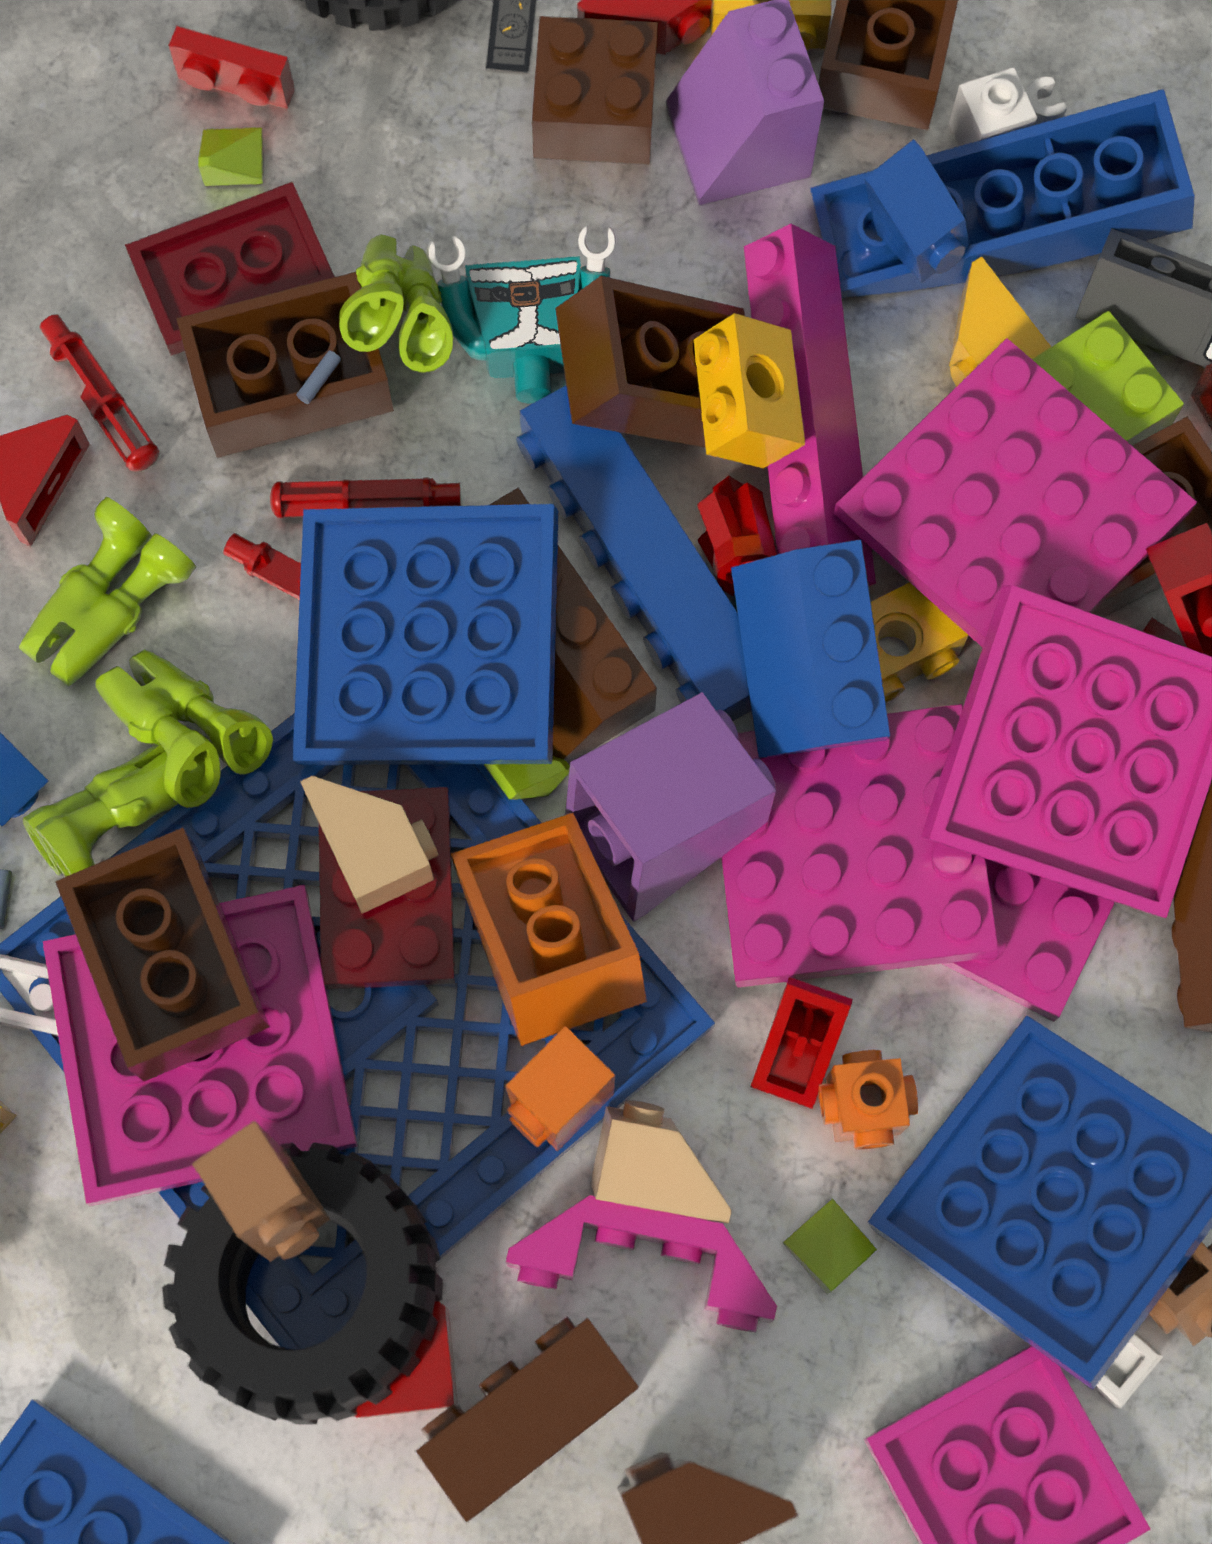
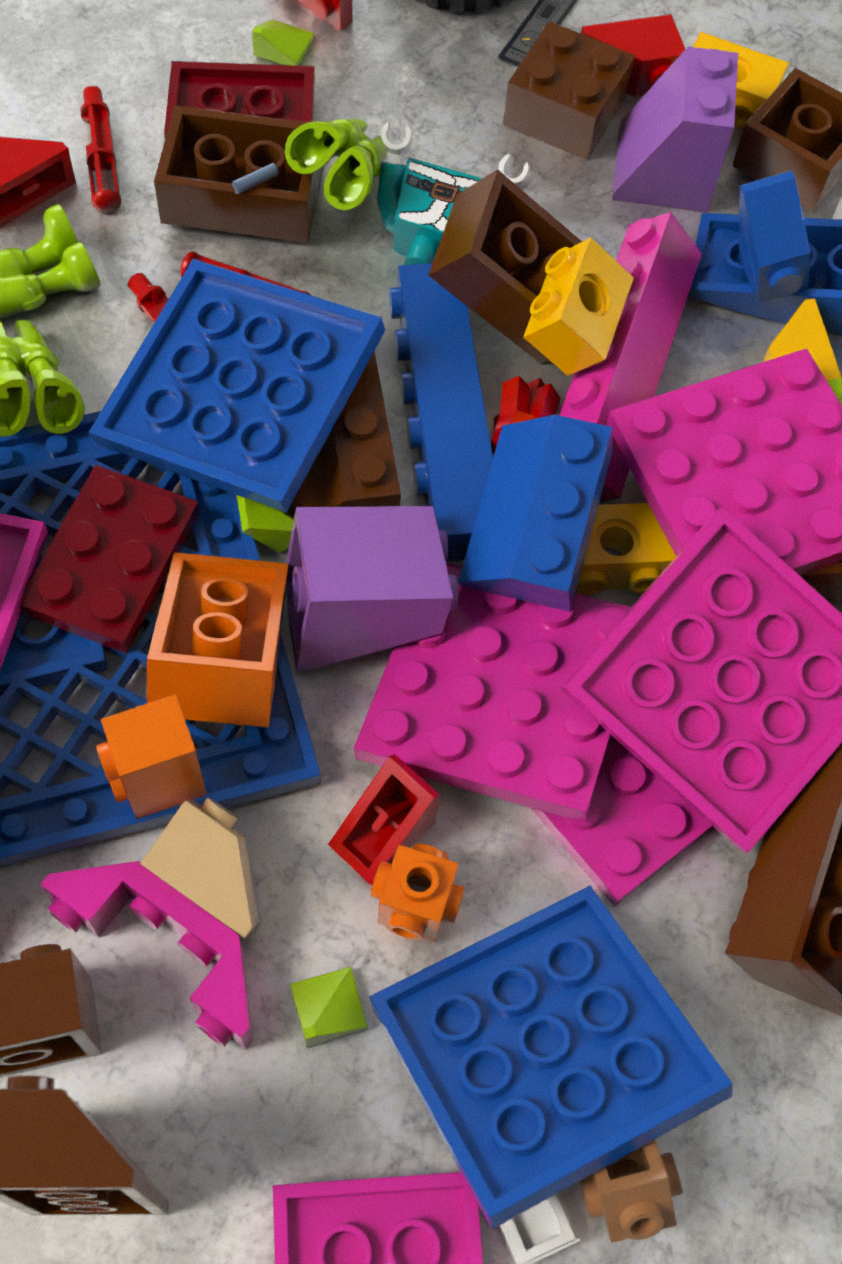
camera: 20 degrees right, 10 degrees down
tan slope [300,776,438,914] -> none

